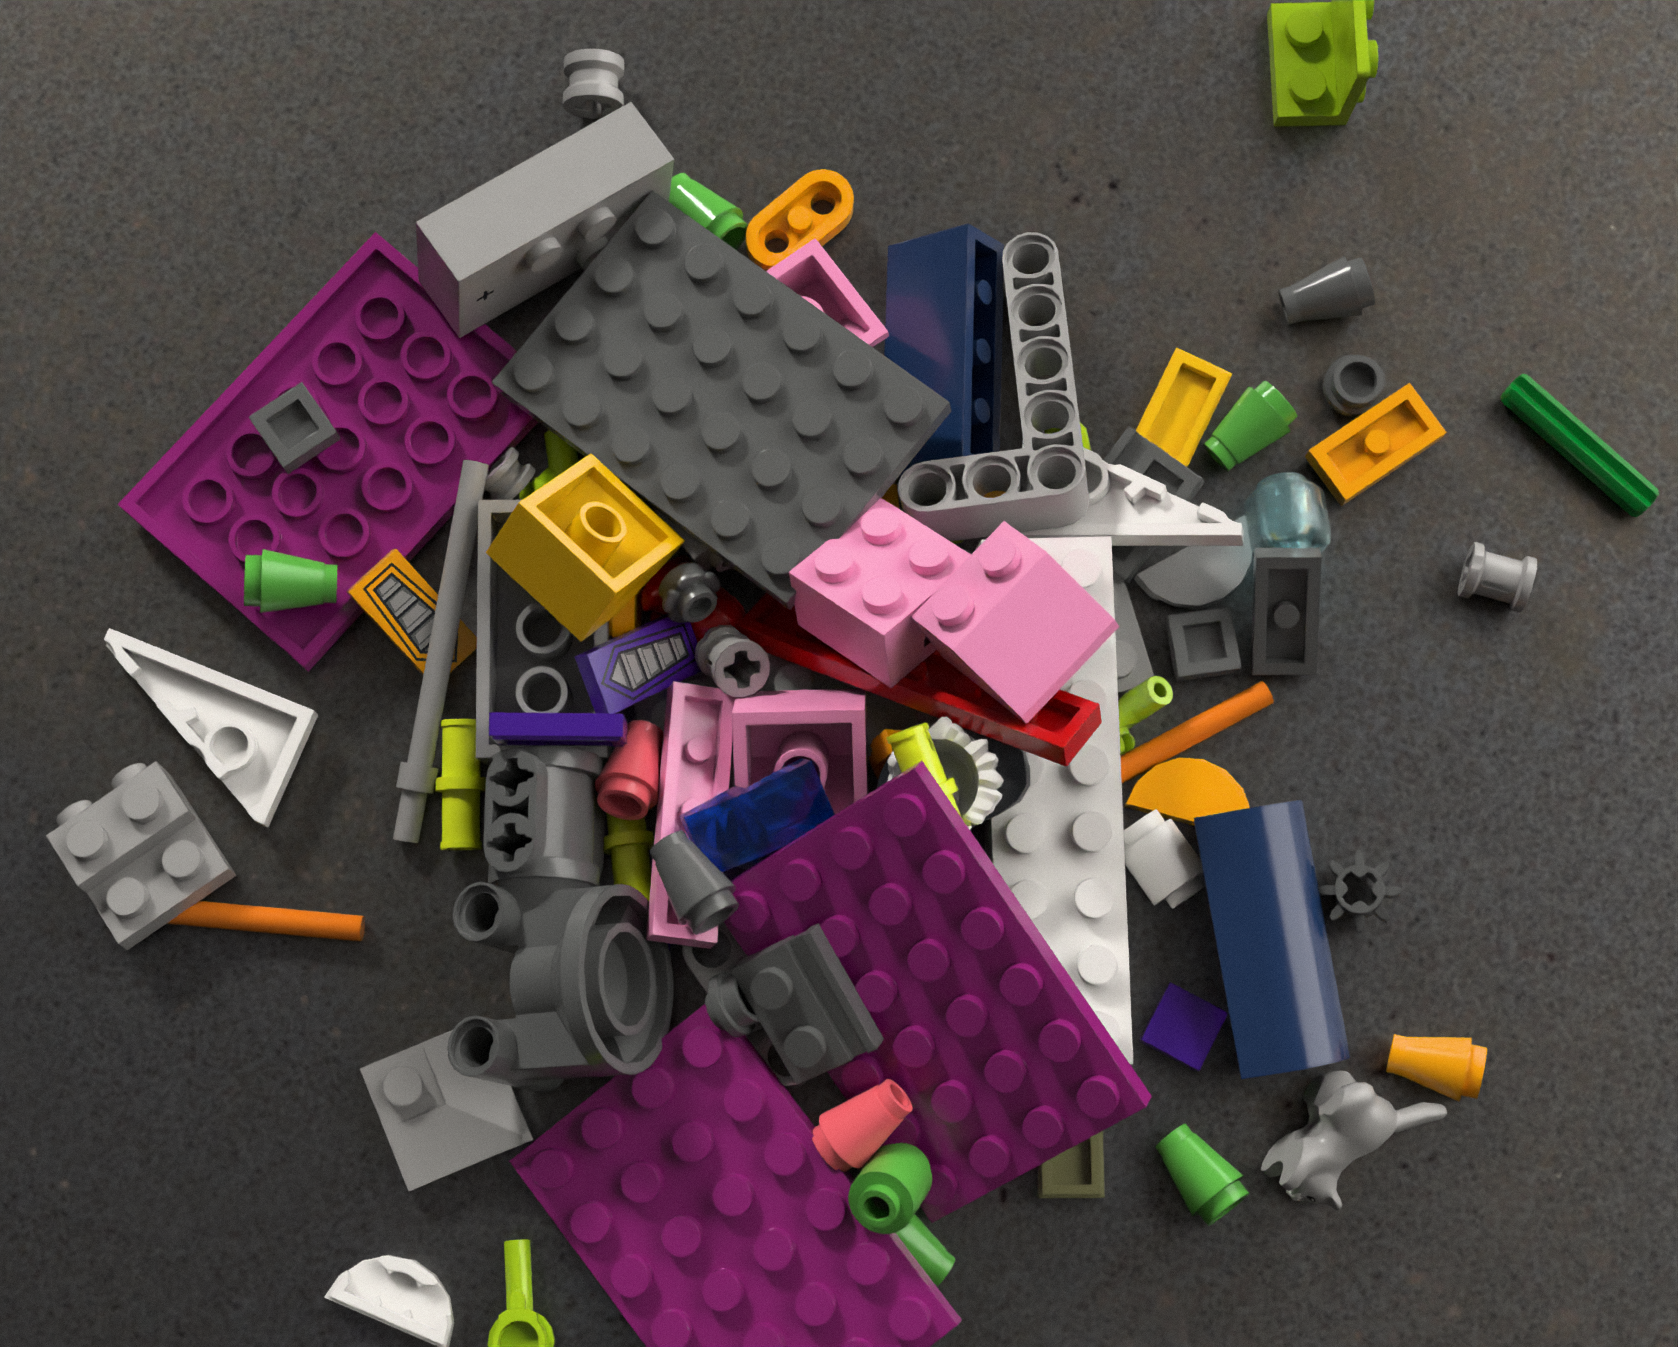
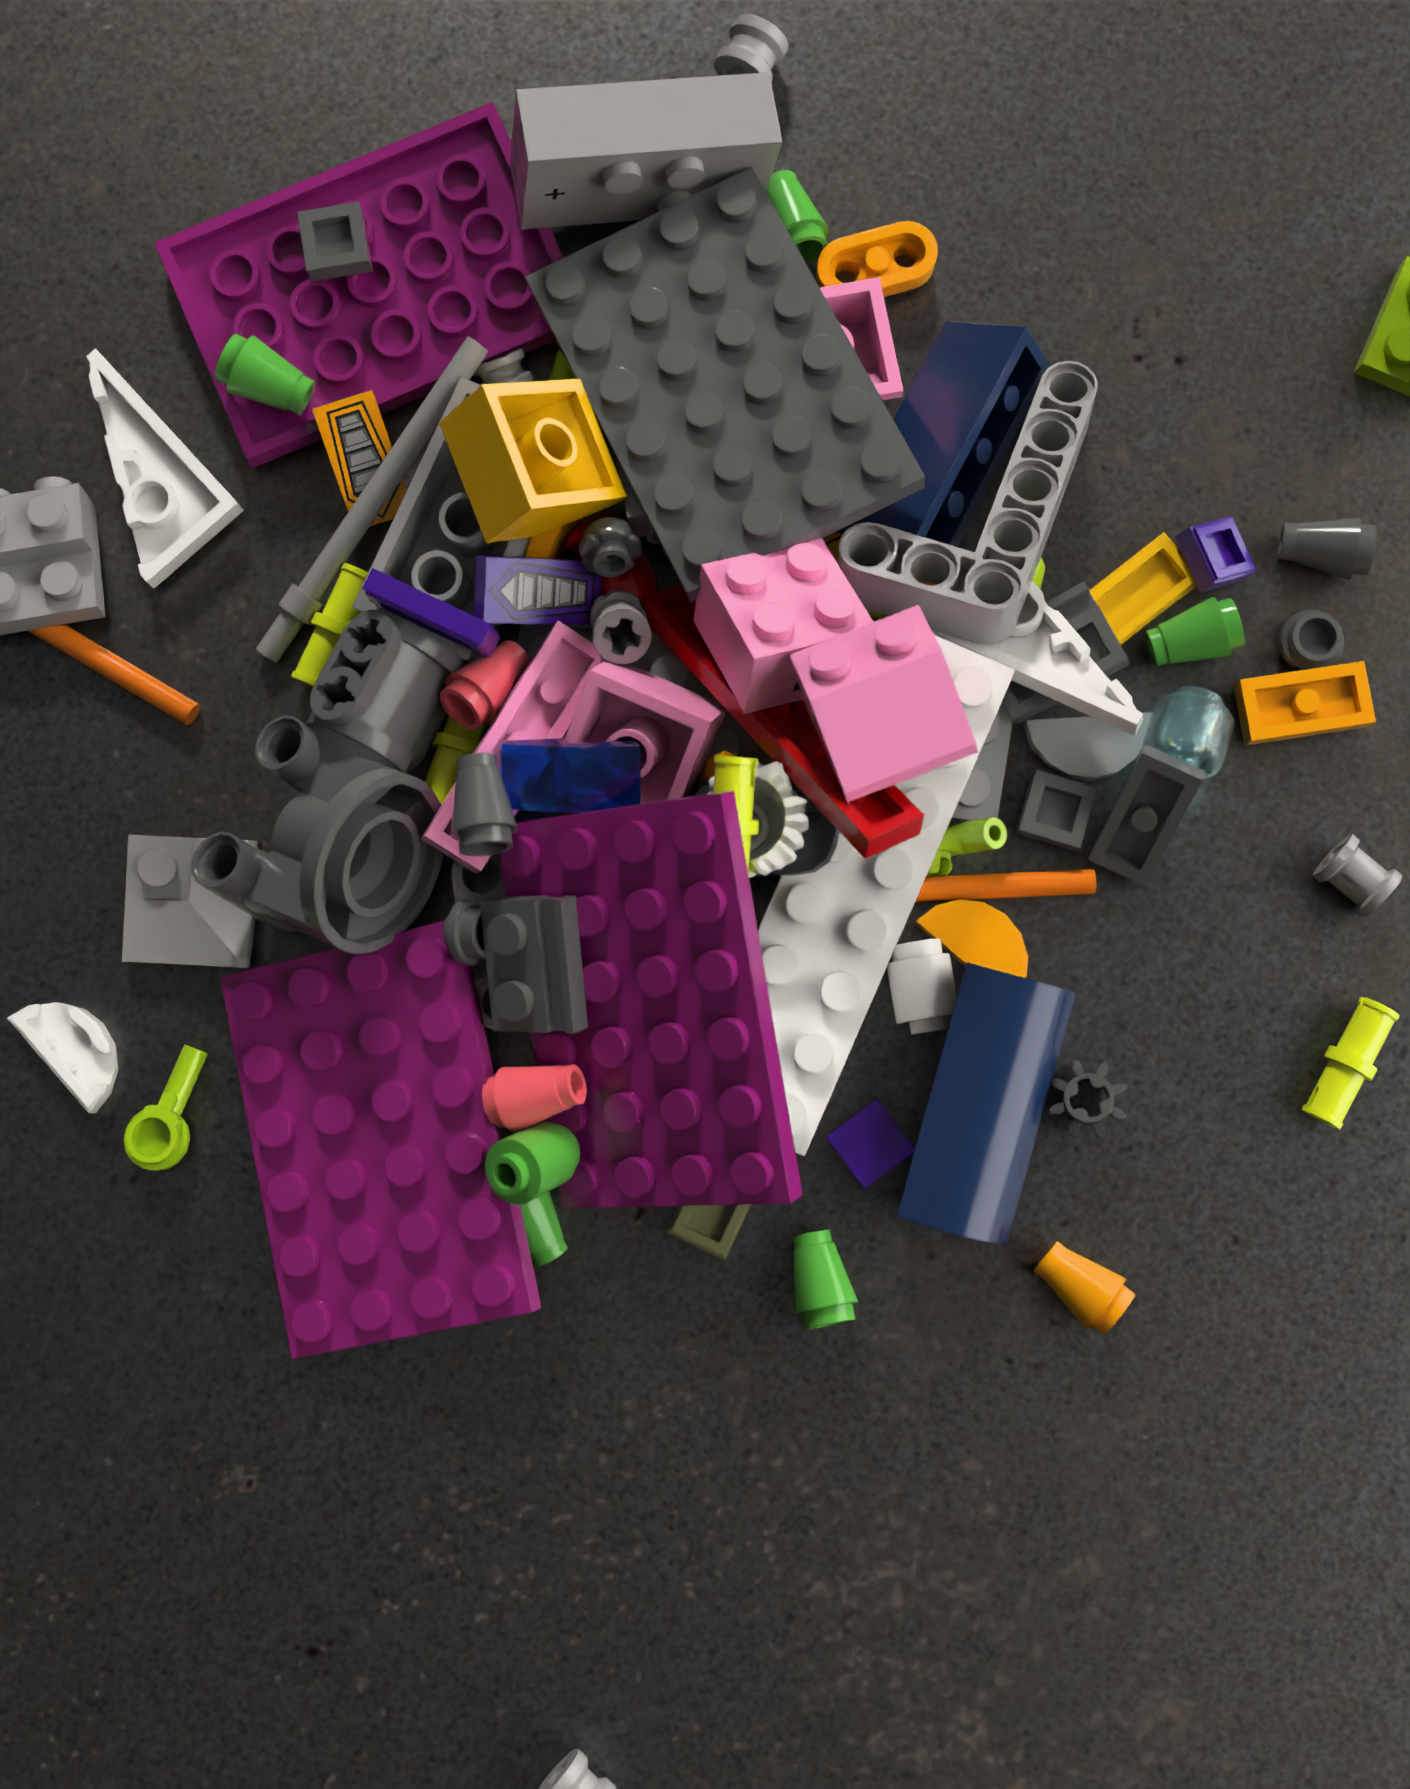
camera: 30 degrees right, 5 degrees up
light grey animal [1261,1070,1447,1210] -> none
none -> dark purple tile [1175,516,1257,593]
none -> neon yellow pin [1301,997,1400,1130]

